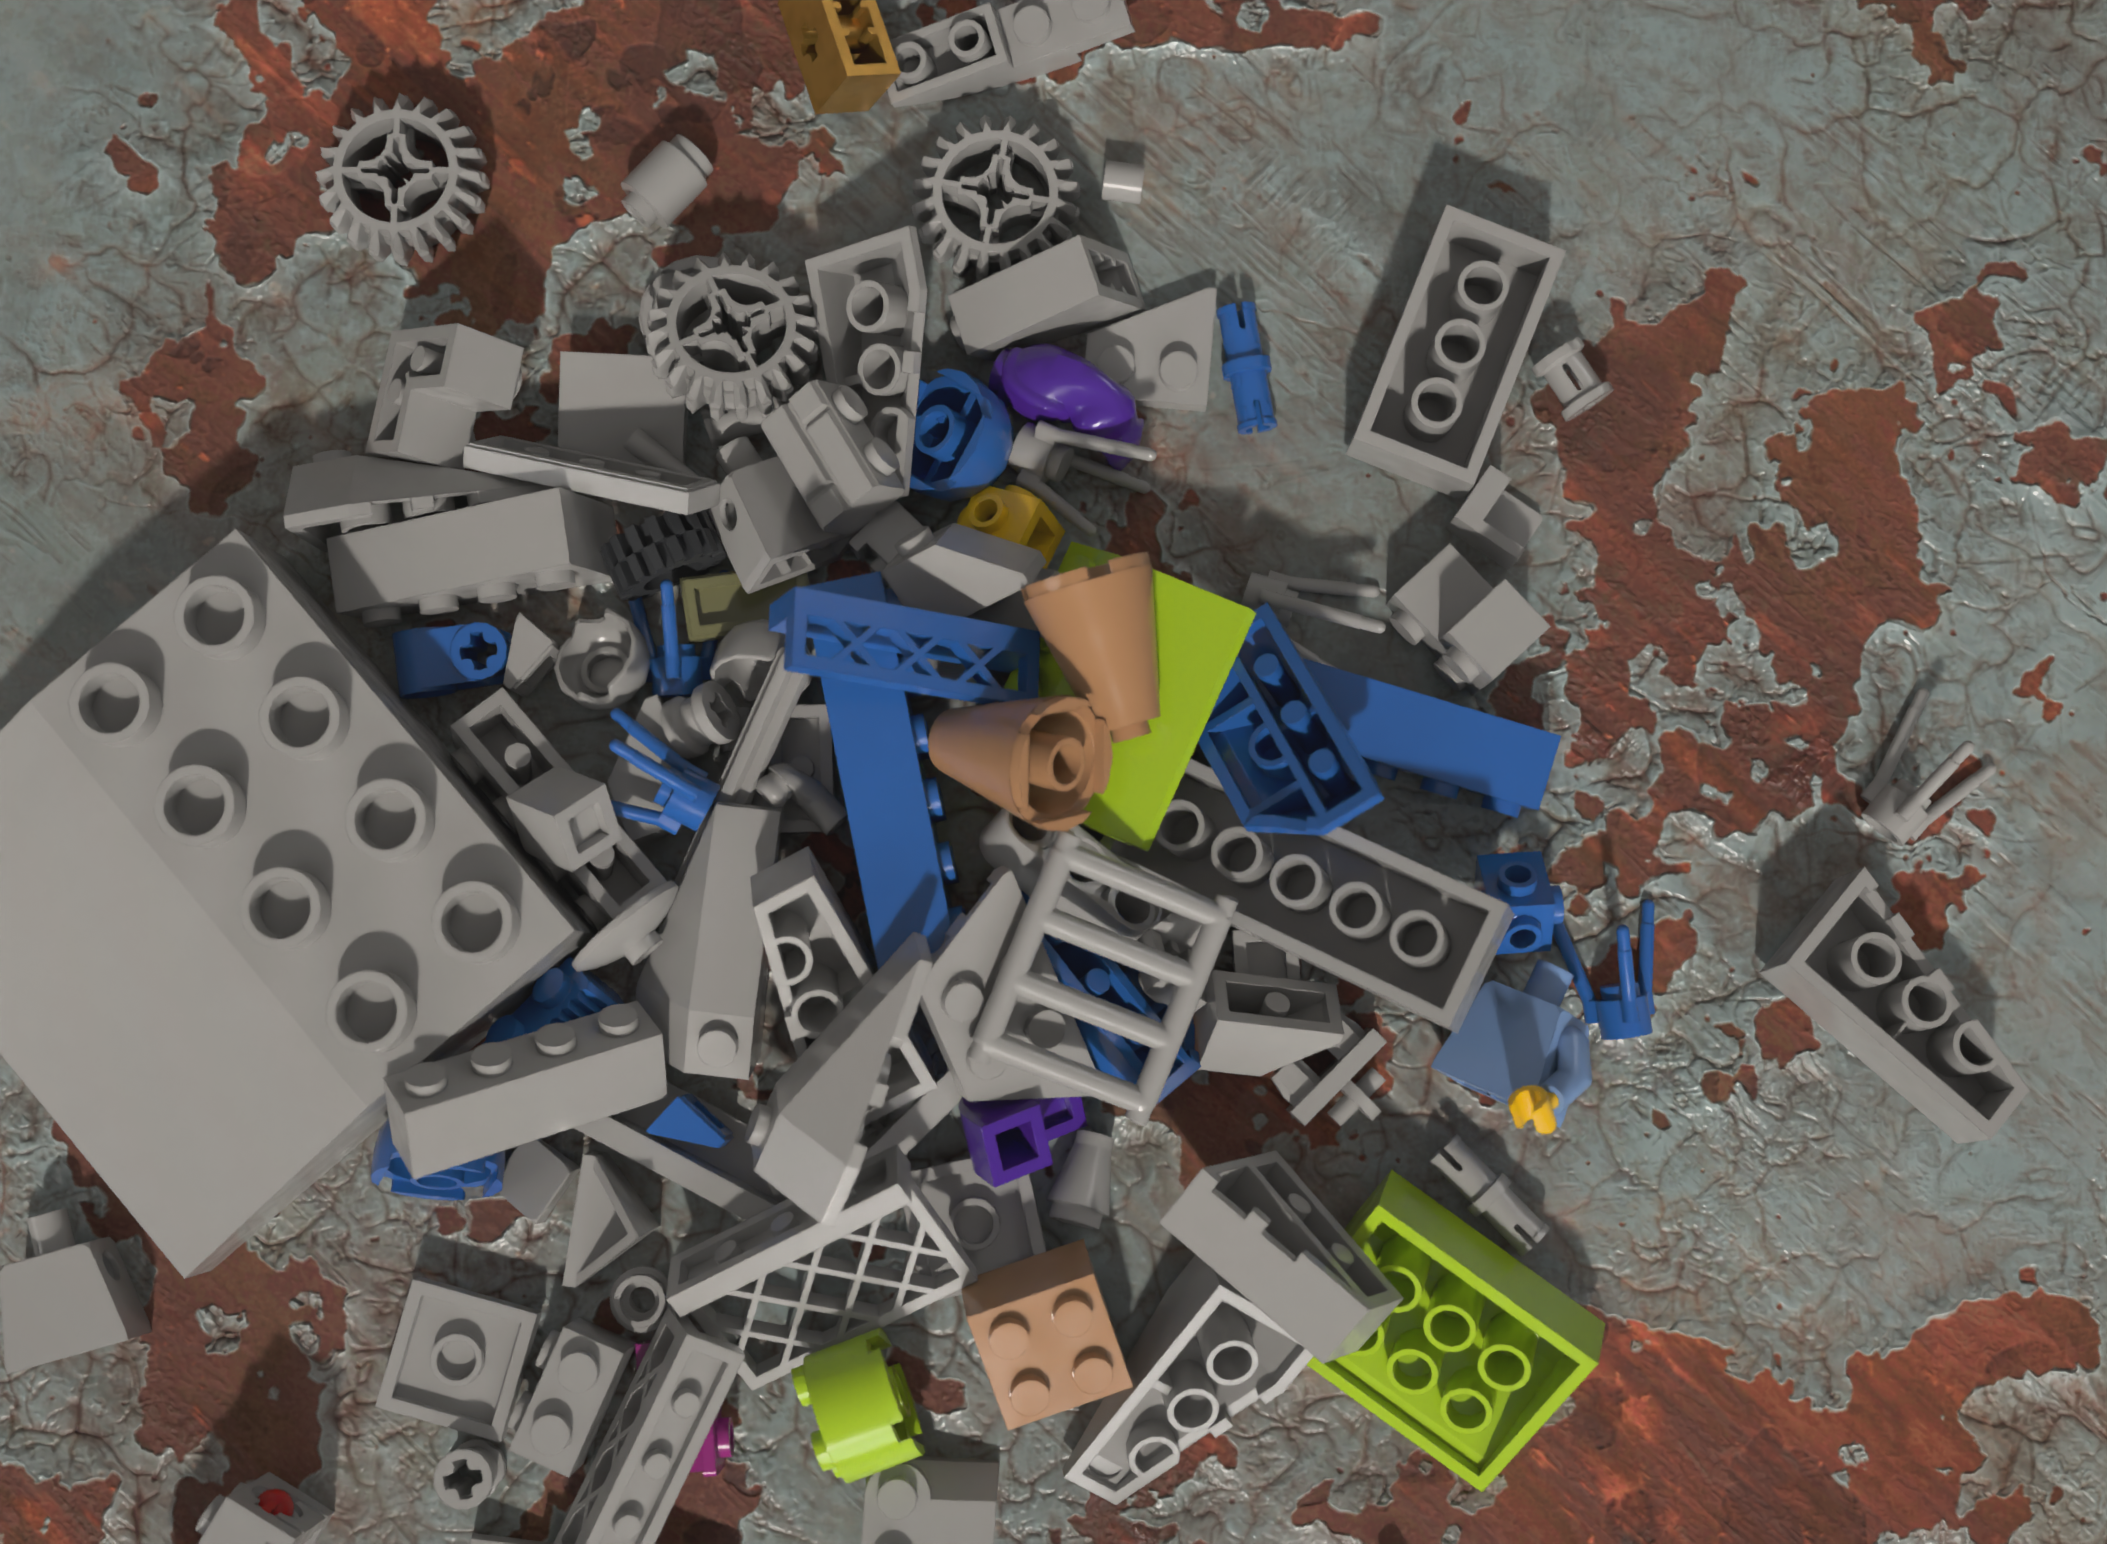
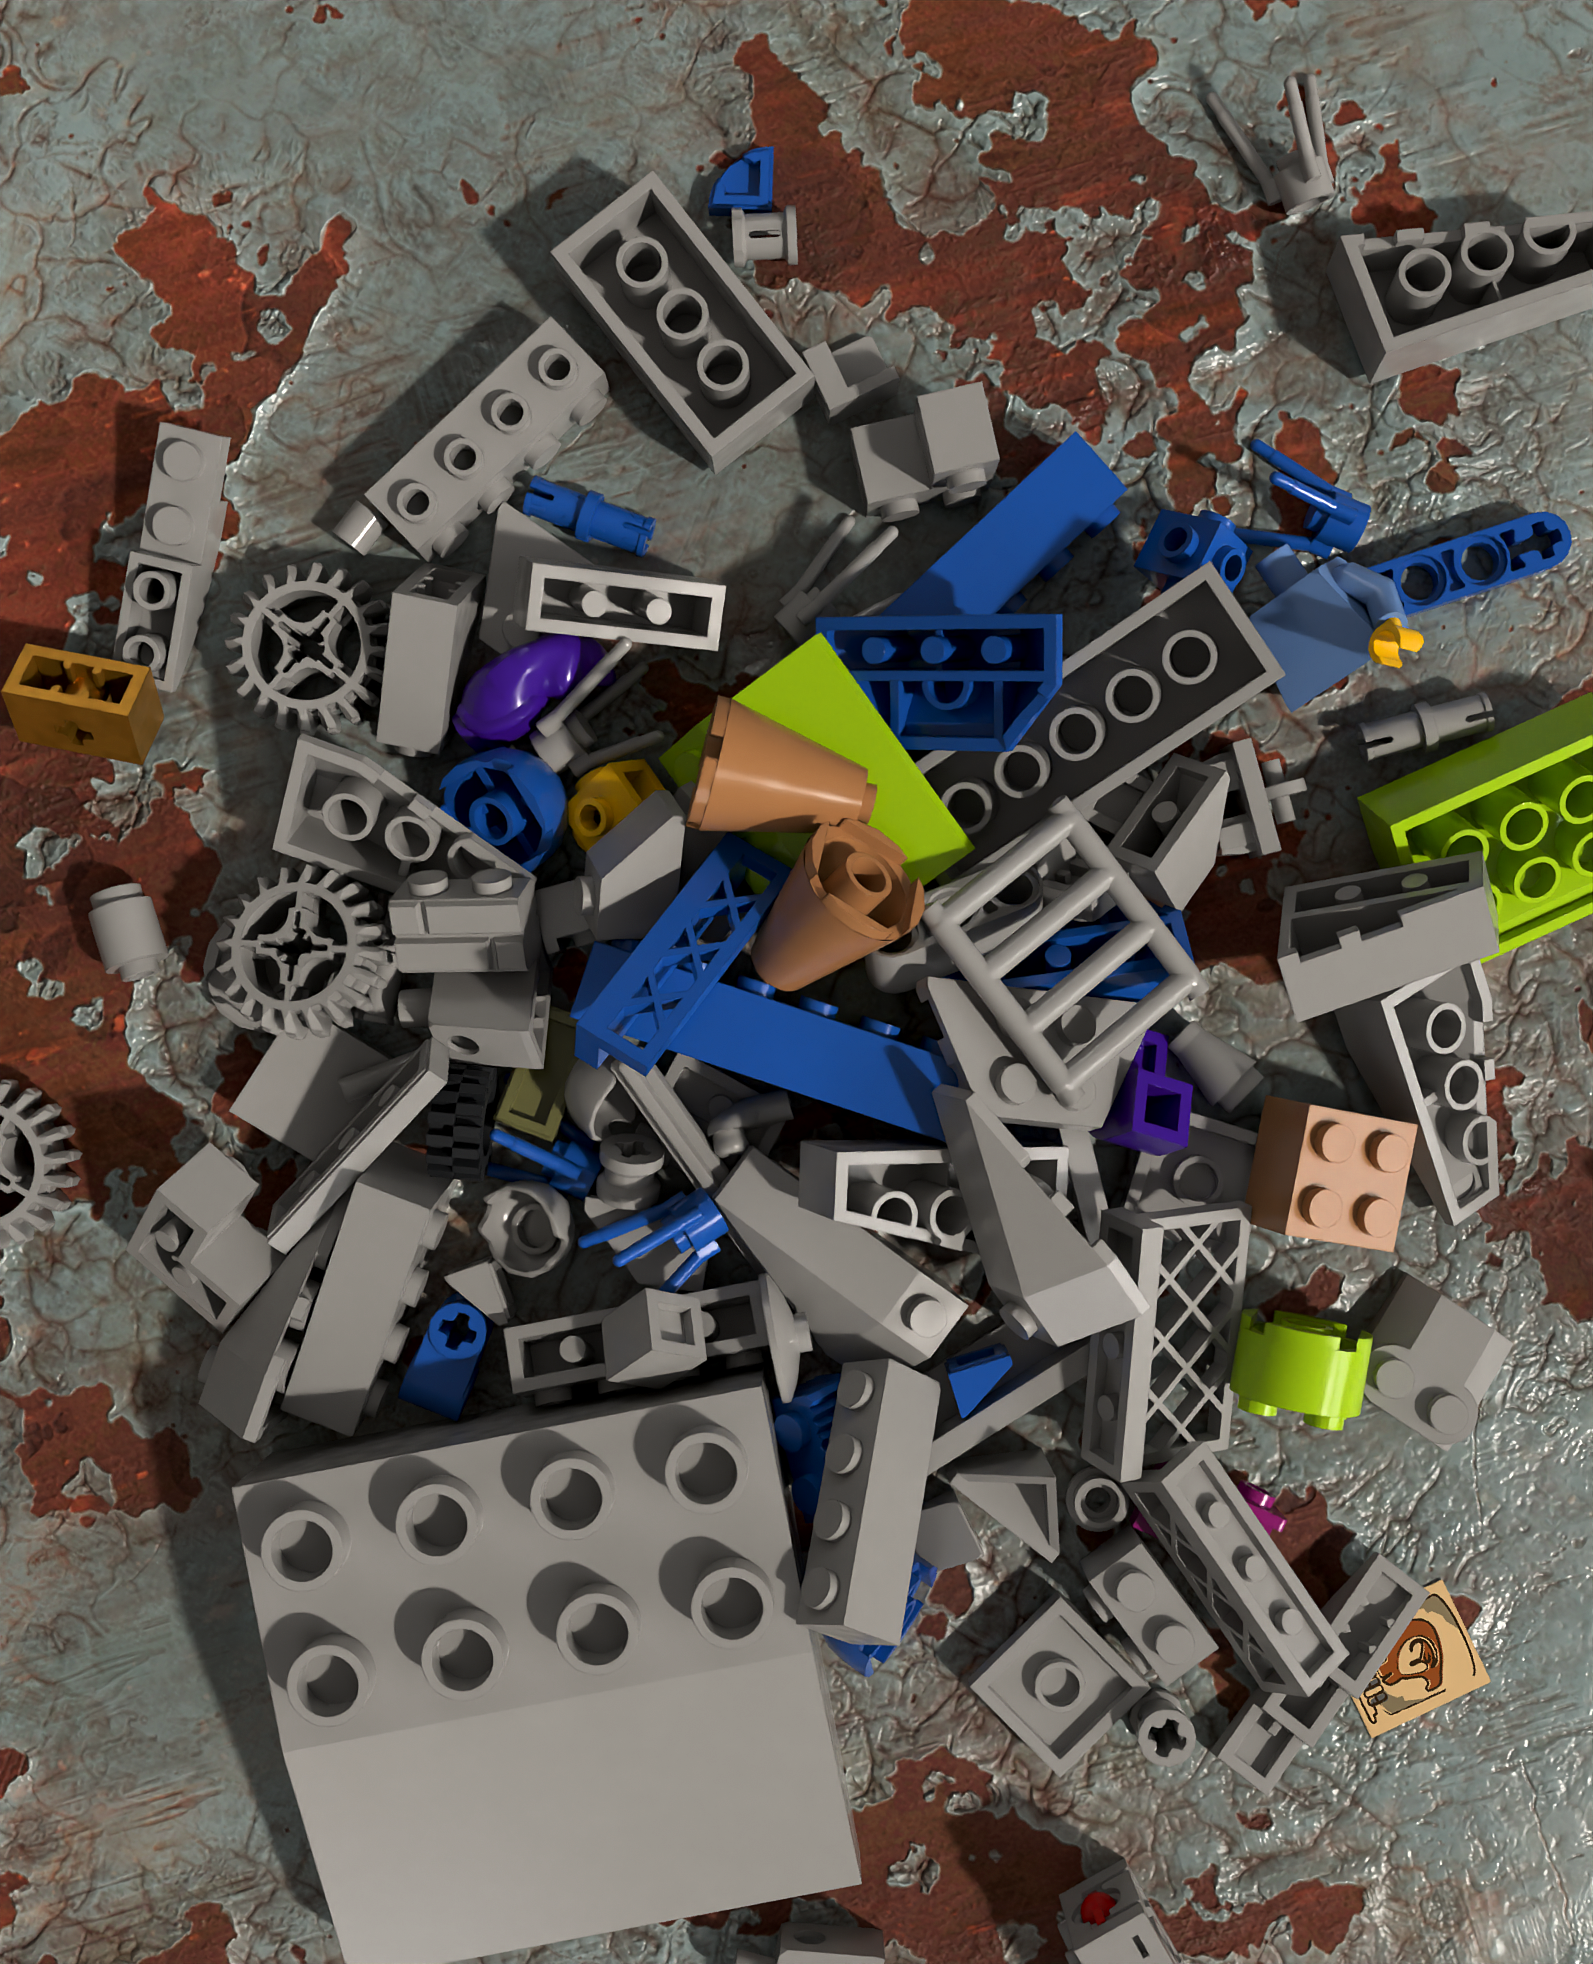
camera: 65 degrees left, 5 degrees up
none -> light grey brick [364,316,610,563]
none -> light grey brick [512,556,726,651]
none -> blue tile [708,146,774,216]
none -> blue beam [1368,512,1572,618]

